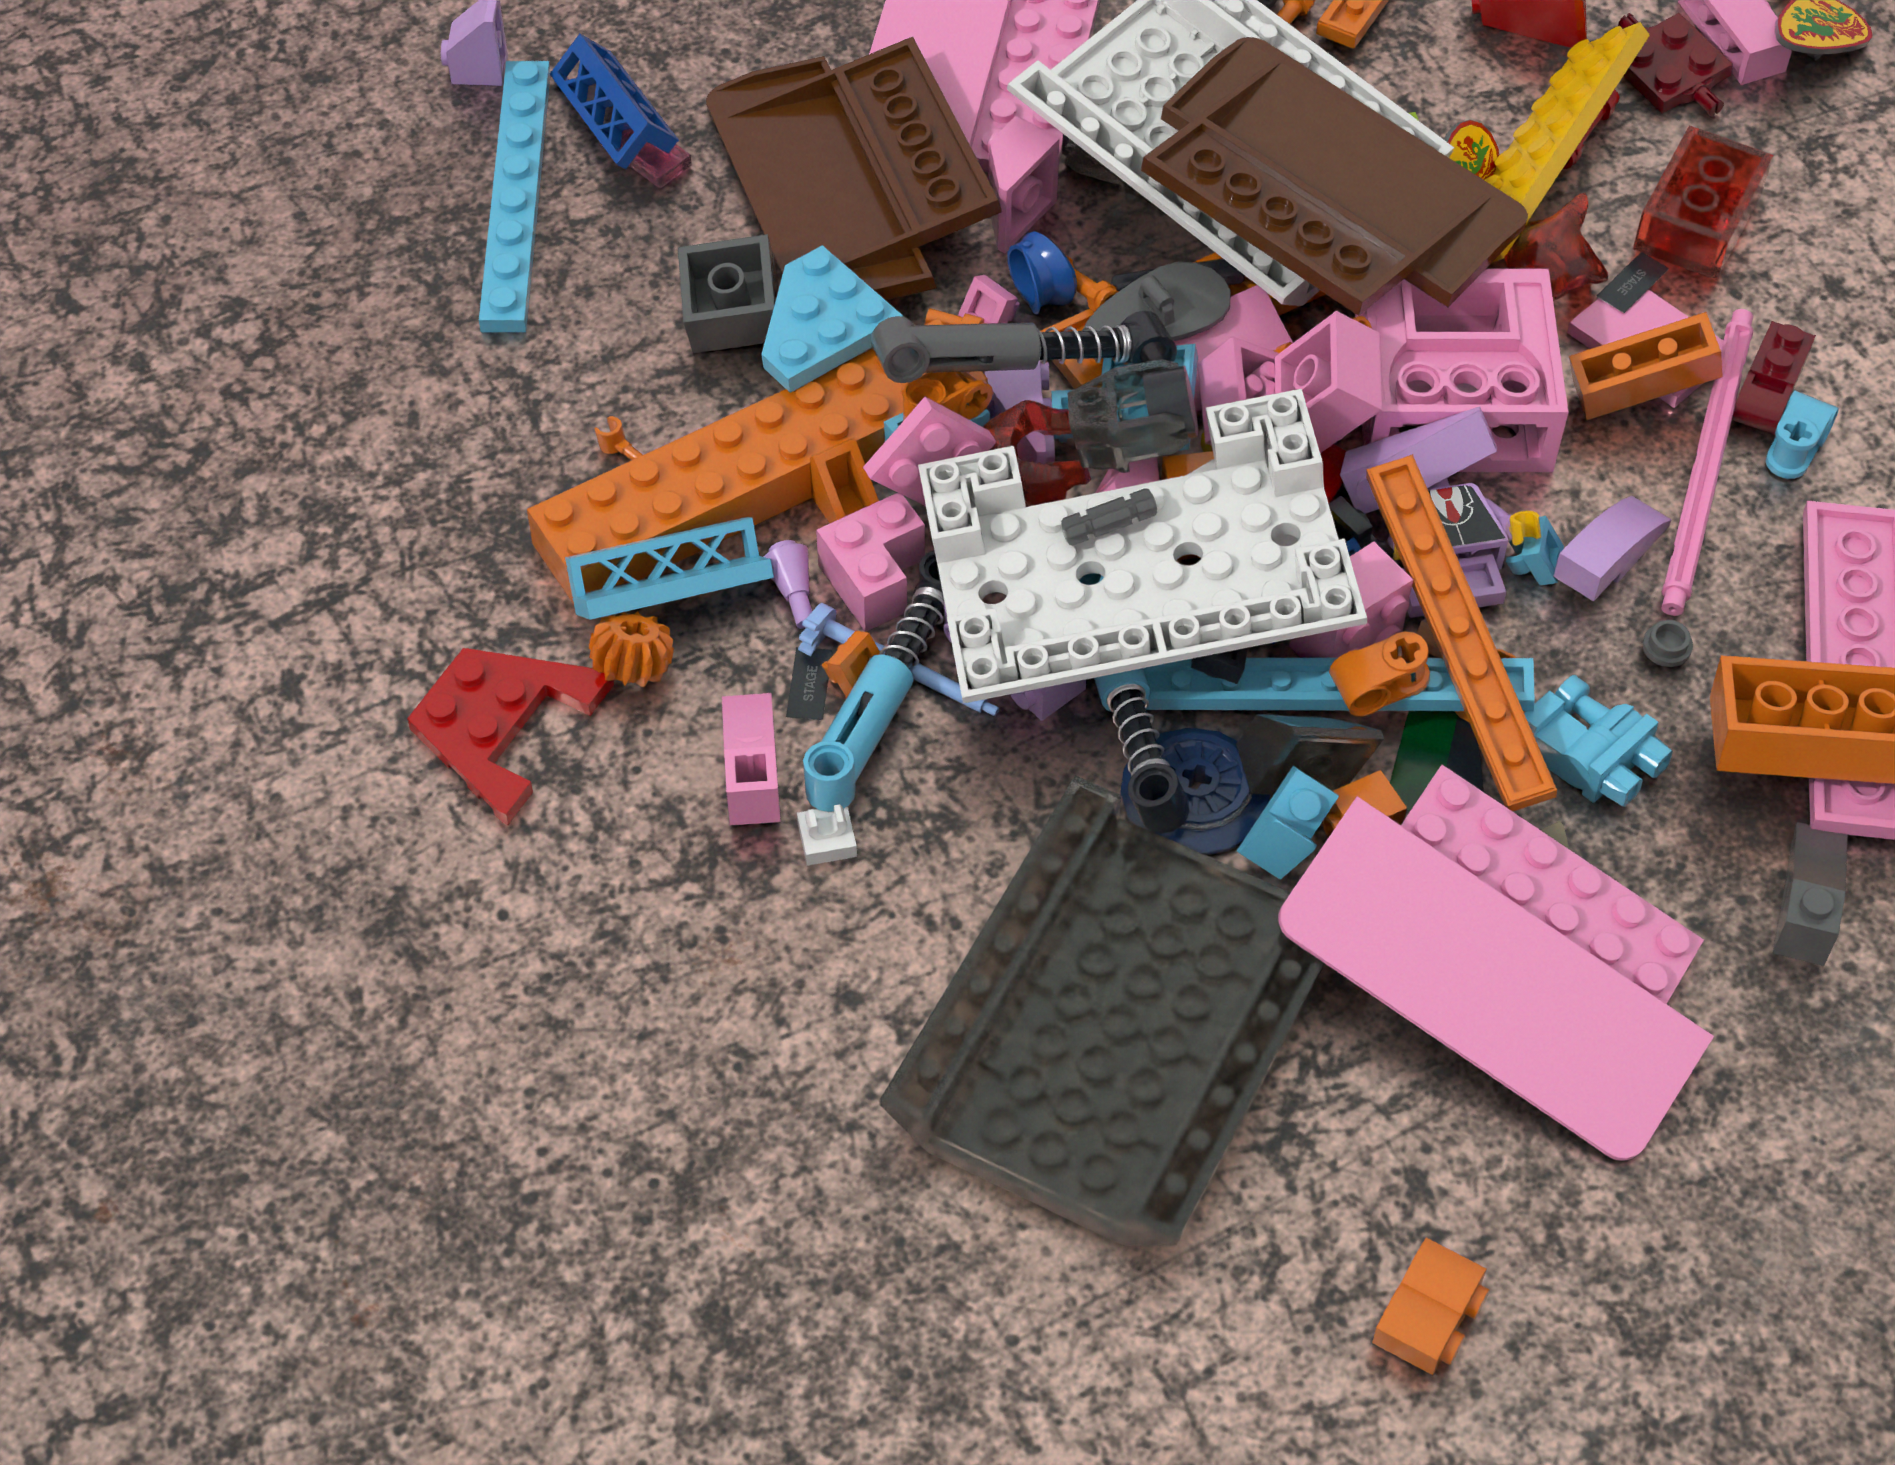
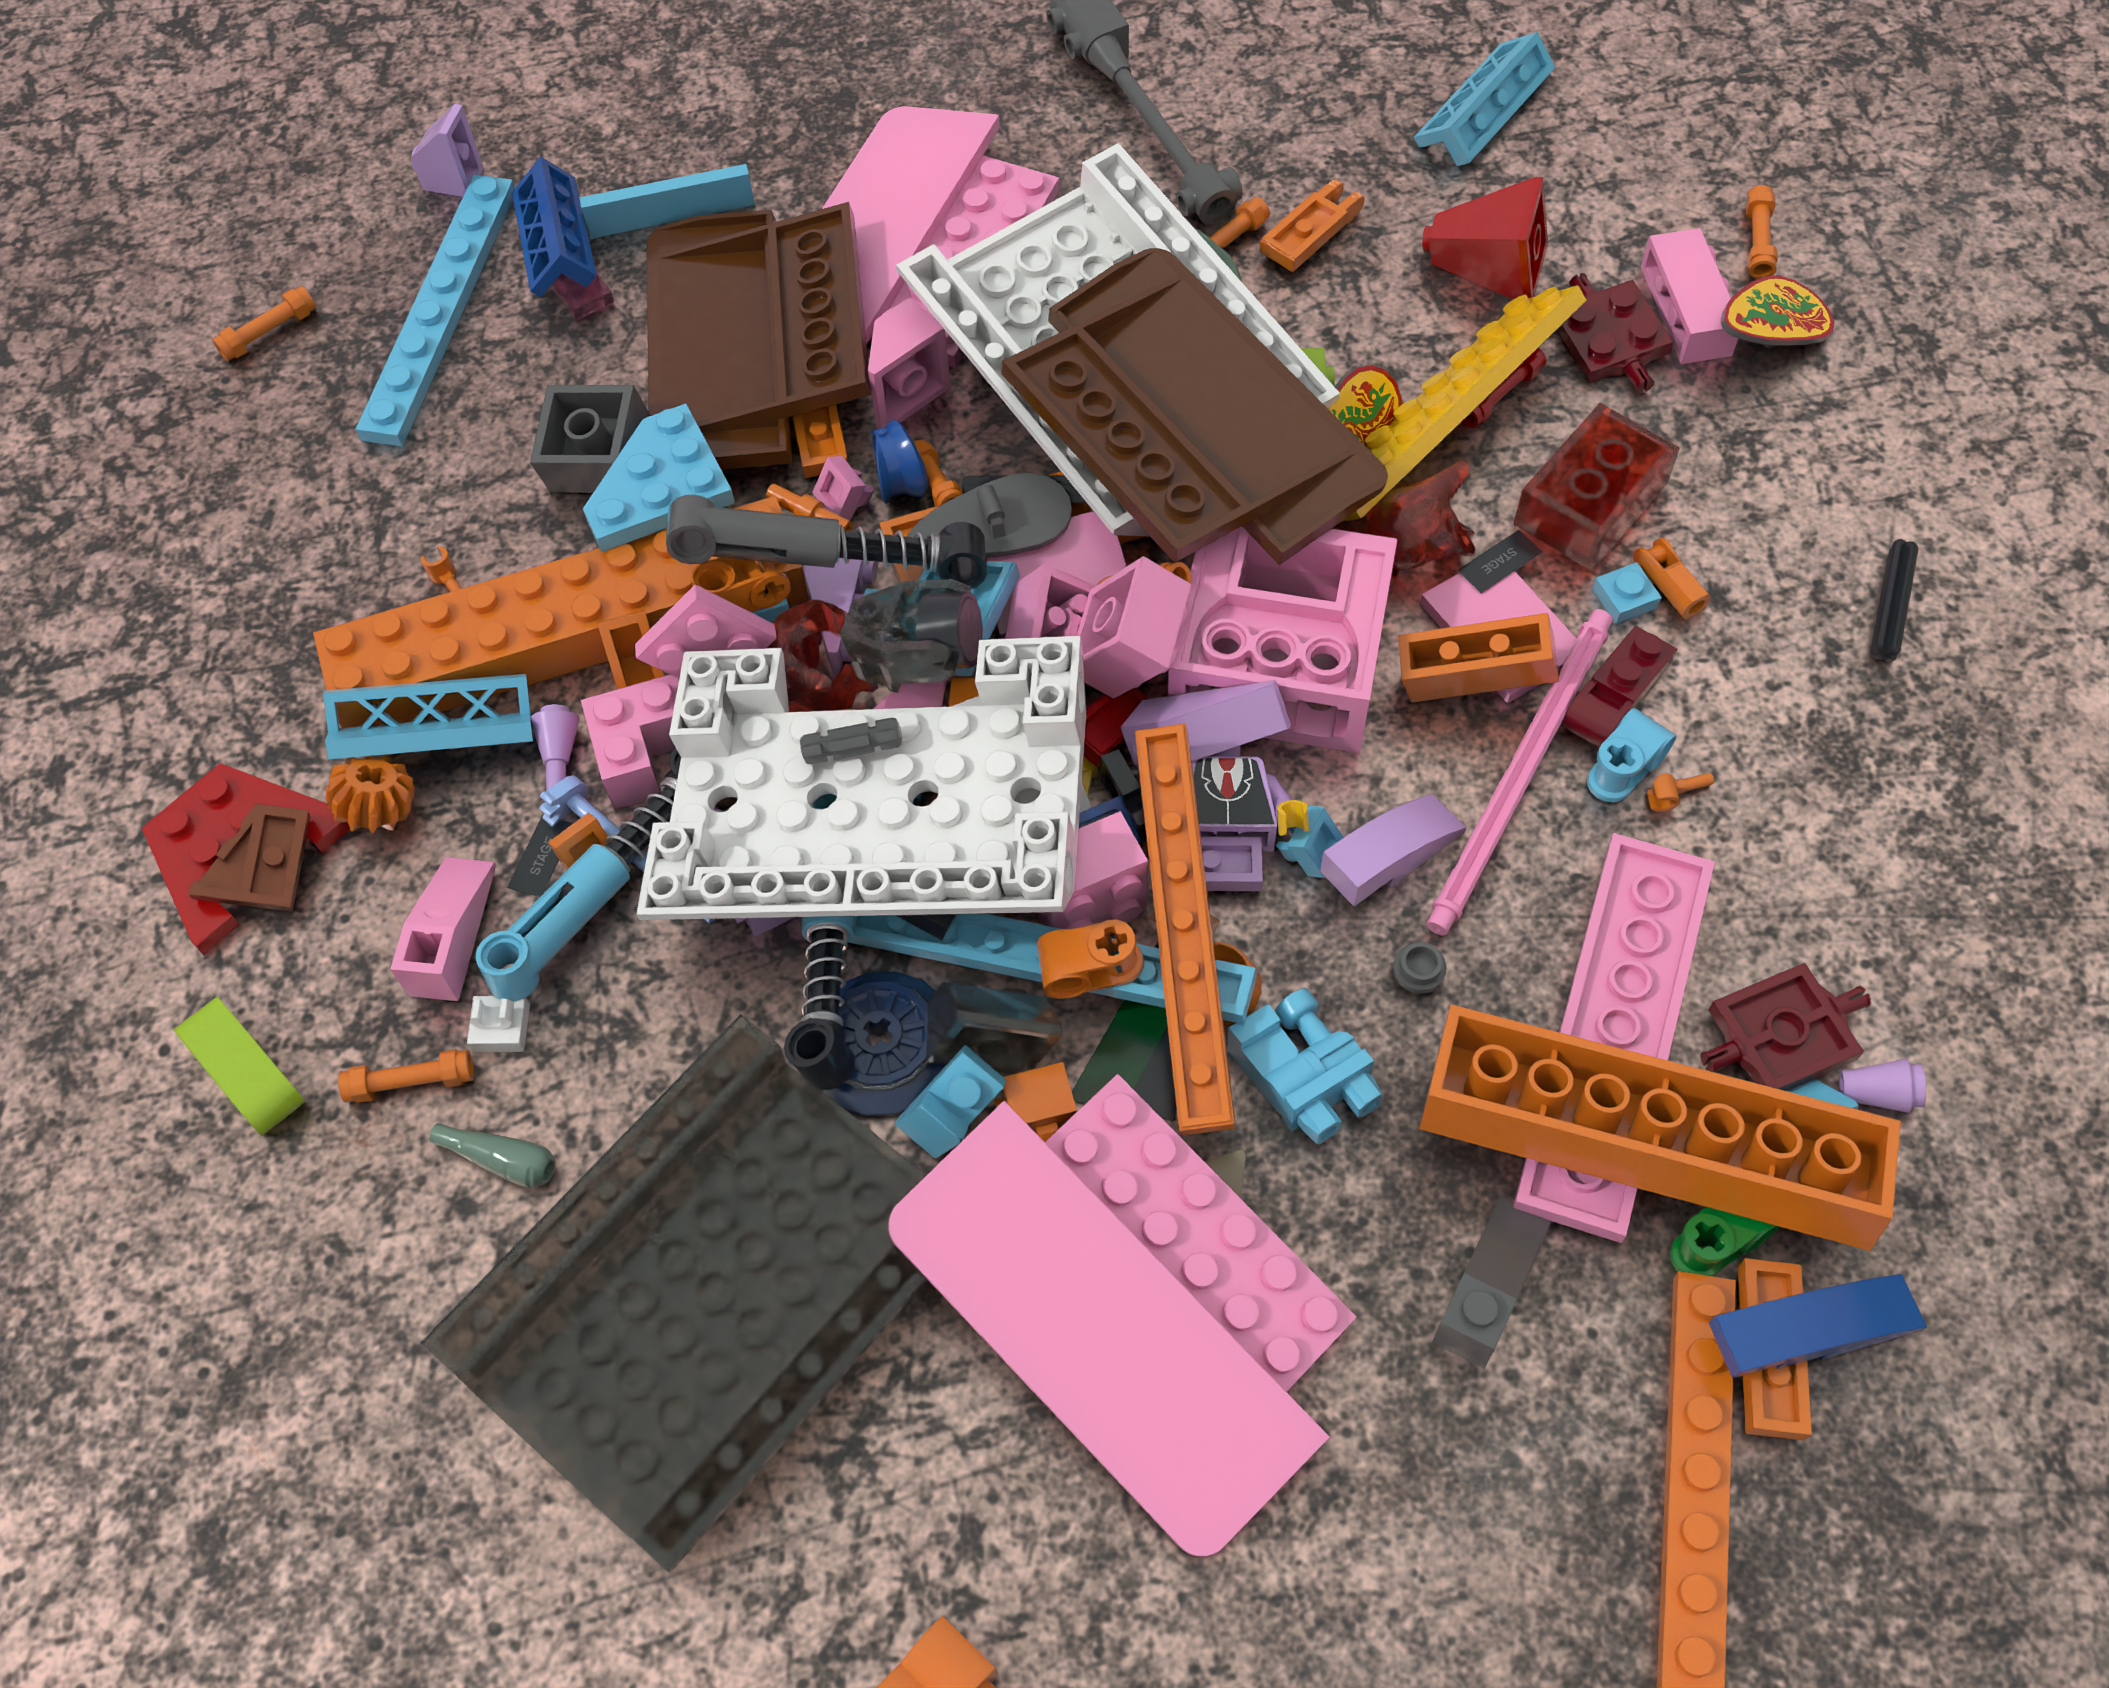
camera: 15 degrees right, 5 degrees up
none -> lime beam [173,996,306,1136]
none -> copper wing [188,804,311,912]
none -> orange bar [212,286,317,362]
none -> orange bar [338,1049,474,1103]
none -> sand green piece [429,1123,556,1188]
none -> medium azure tile [579,164,755,239]
none -> orange plate [792,404,848,478]
none -> medium azure plate [1592,562,1662,624]
none -> orange bar [1633,538,1711,620]
none -> orange hand [1647,773,1714,812]

